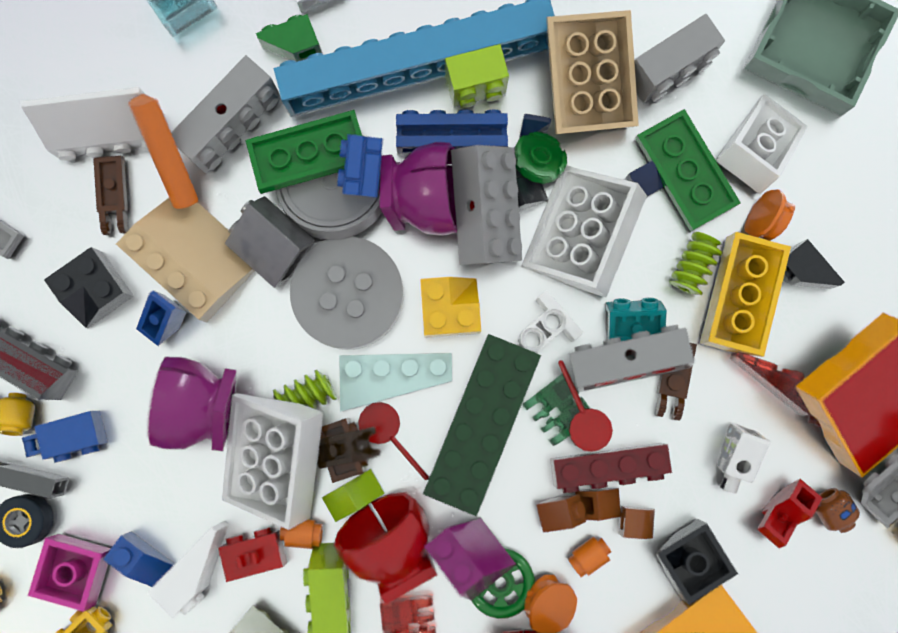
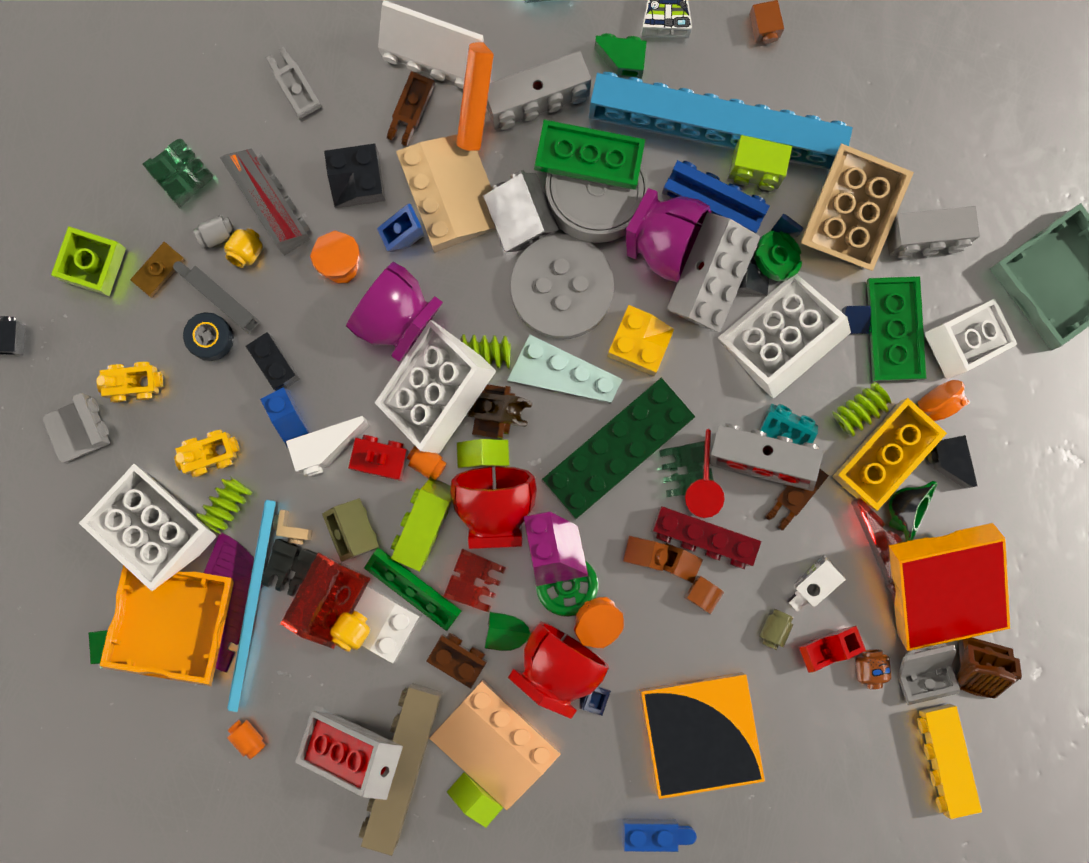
camera: 25 degrees right, 0 degrees up
blue brick [22,411,108,463] -> none
dark pink brick [27,534,111,612] -> none
blue brick [337,134,383,197] -> none
red piece [358,402,429,480] -> none
white tile [518,290,584,352] -> none
orange brick [568,536,612,578] -> none
black slope [656,519,738,605] -> none
none -> black brick [245,332,300,391]
none -> orange hat [310,230,360,283]
none -> olive brick [759,609,794,650]
none -> hat [889,481,937,542]

